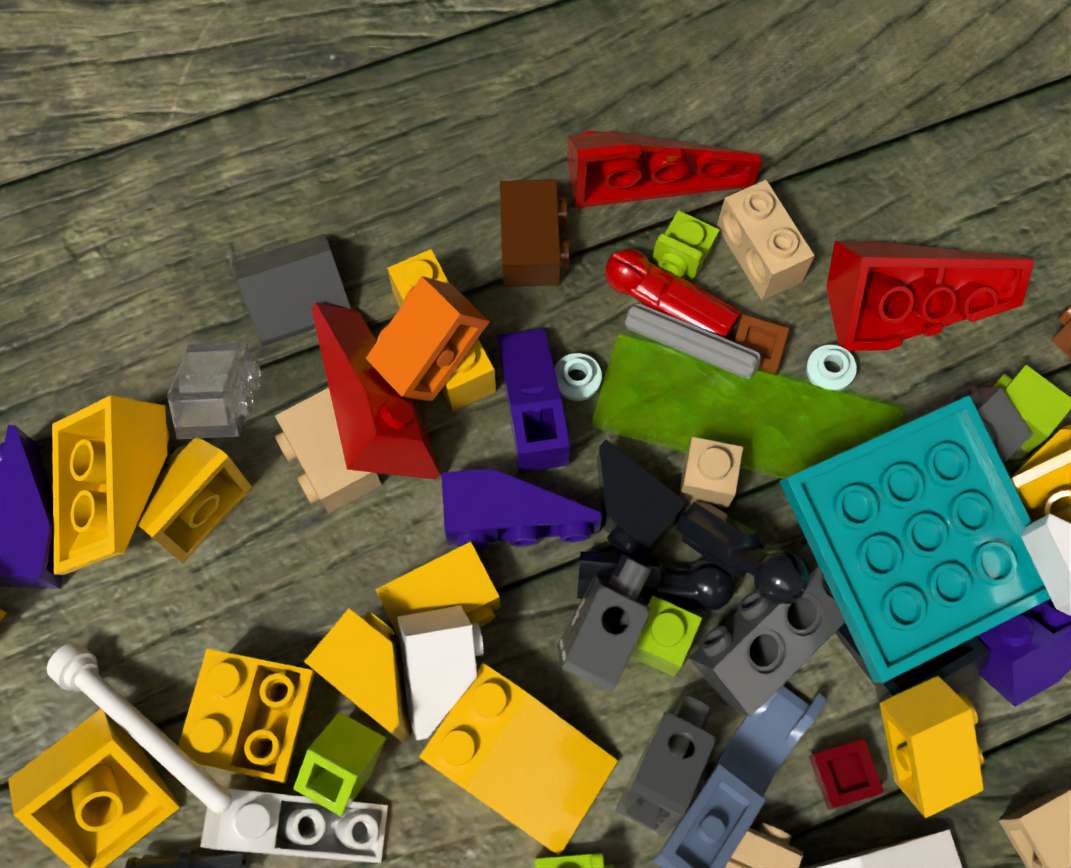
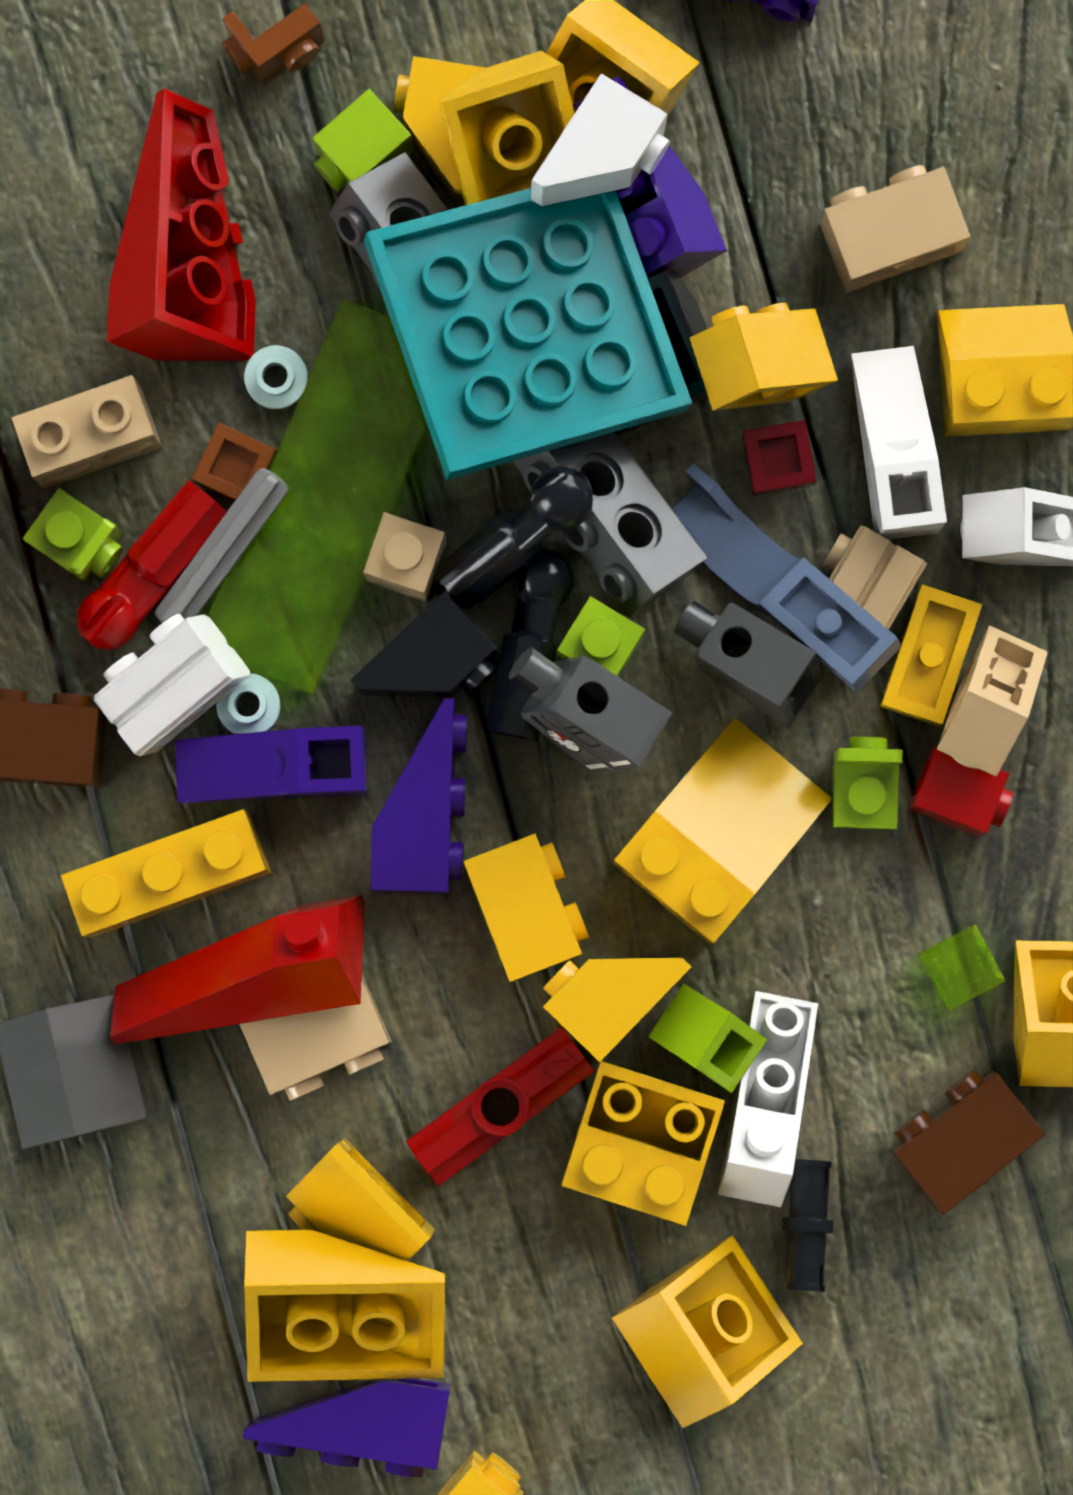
camera: 80 degrees left, 15 degrees up
white piece [47,642,232,813] -> none
clear brick [167,342,261,439] -> none
orange brick [366,276,490,402] -> none
white slope [397,606,483,740] -> none
none -> white brick [94,614,251,757]
none -> red piece [406,1026,595,1187]

